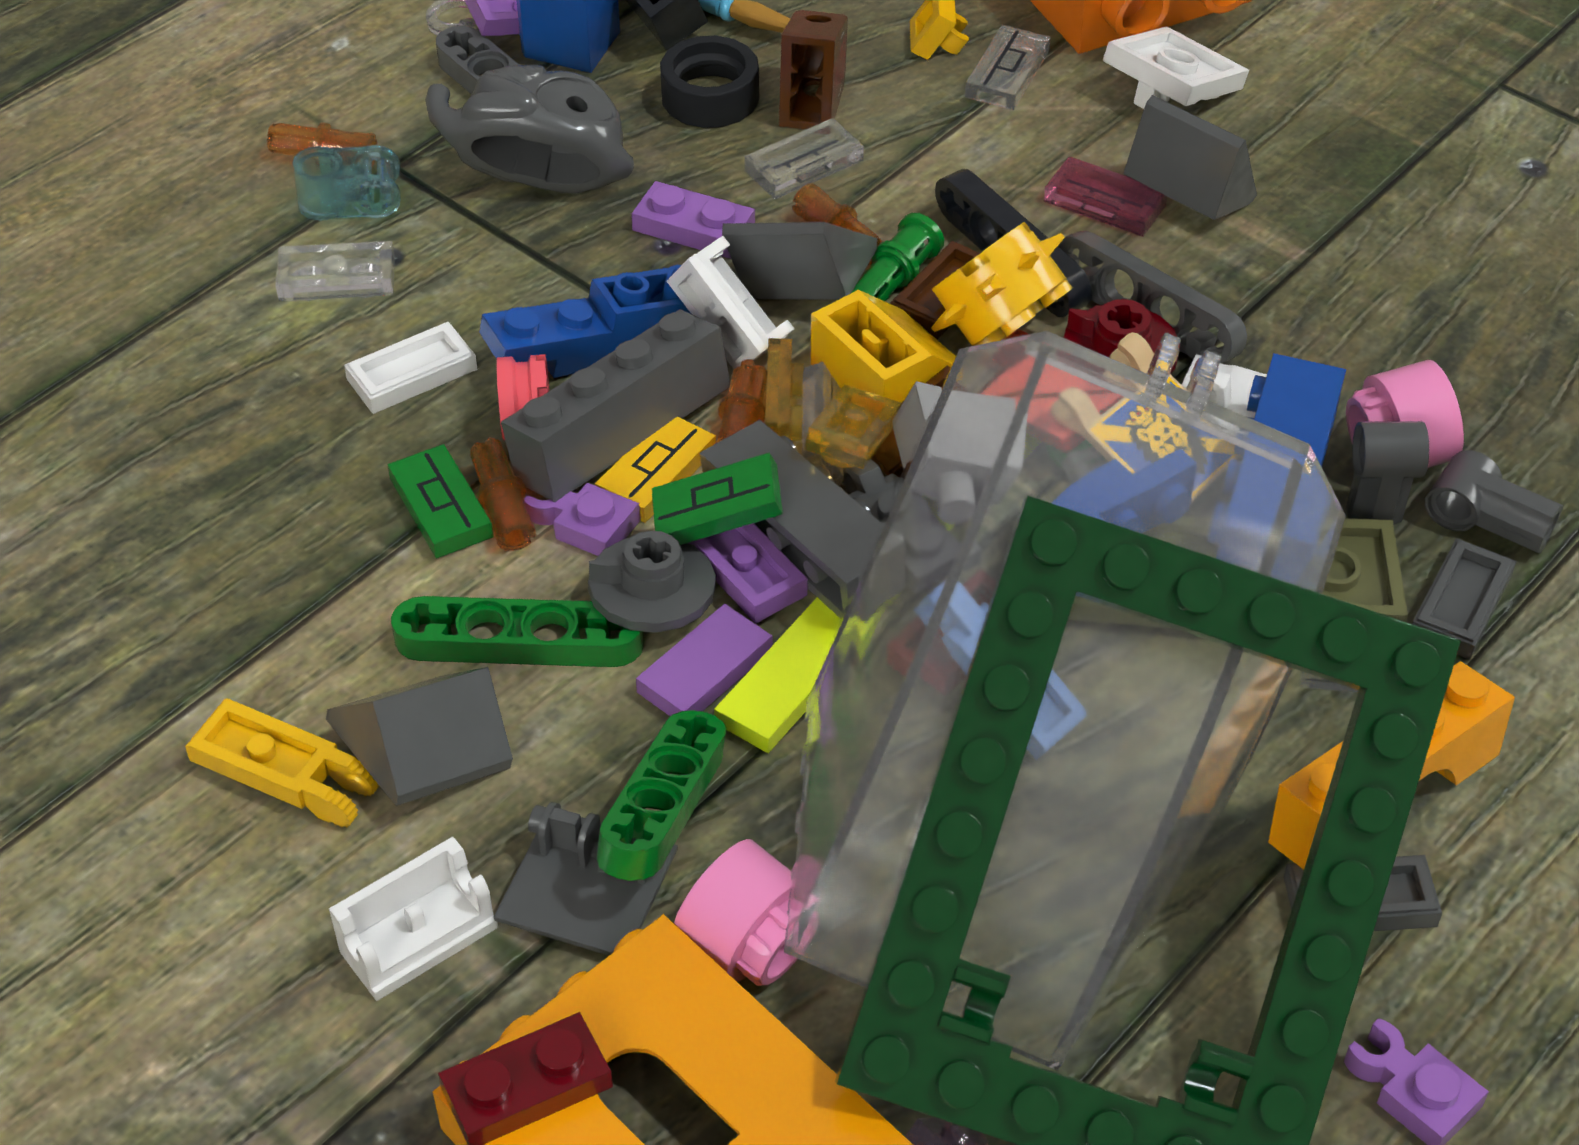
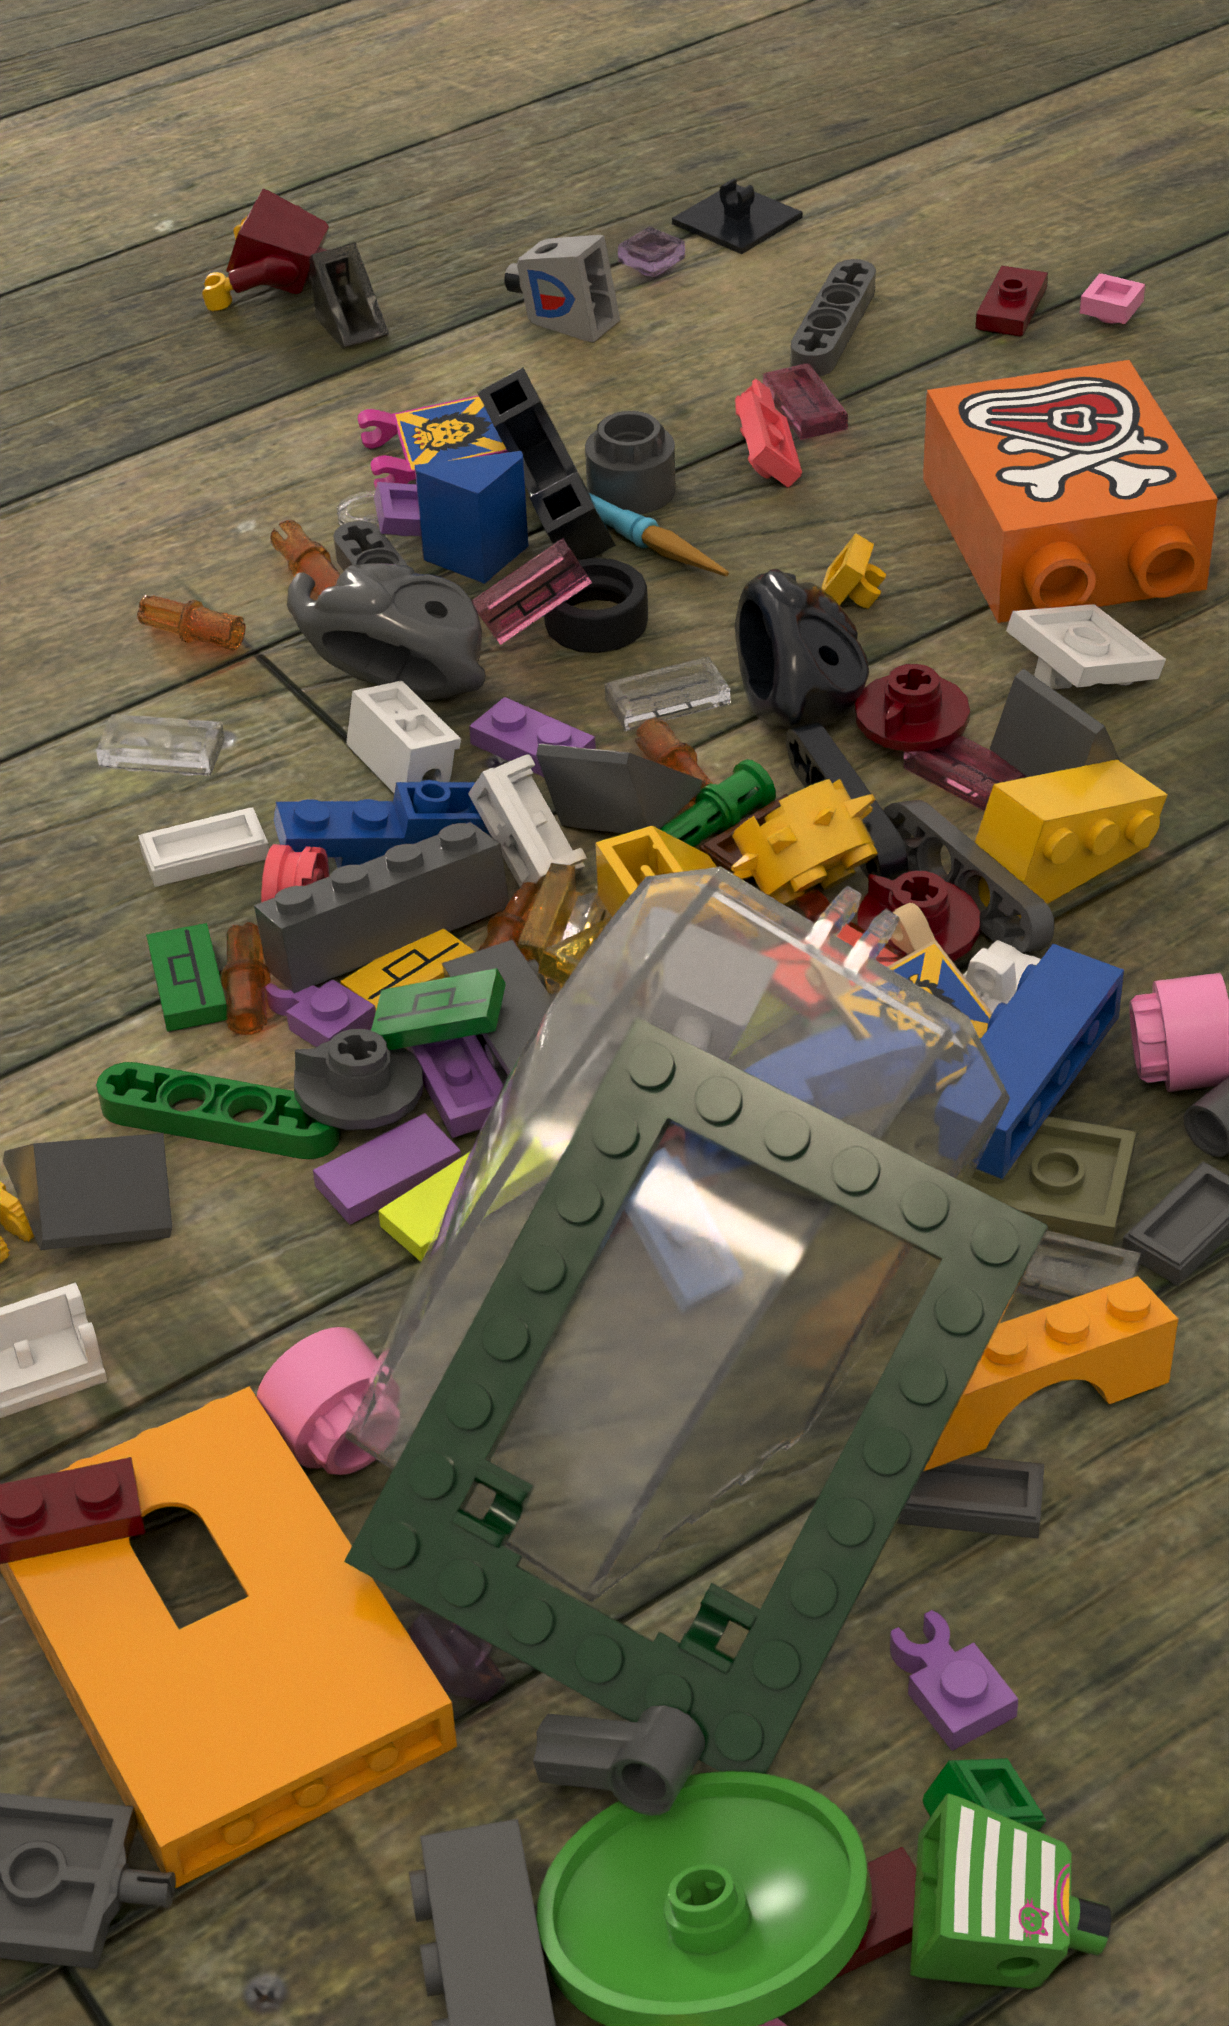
camera: 15 degrees right, 5 degrees down
clear light blue piece [292,145,401,221] -> none
dark grey hinge [494,802,678,955] -> none
green beam [597,710,726,881] -> none
reddish brown torso [779,10,848,132] -> none
clear tile [965,25,1050,110] -> none
dark grey piece [1346,421,1429,525] -> none
none -> clear orange pin [270,520,341,596]
none -> white hinge [346,681,461,793]
none -> clear pink tile [472,538,592,645]
none -> black piece [734,569,869,730]
none -> dark red piece [855,664,970,752]
none -> yellow wedge [975,759,1168,918]

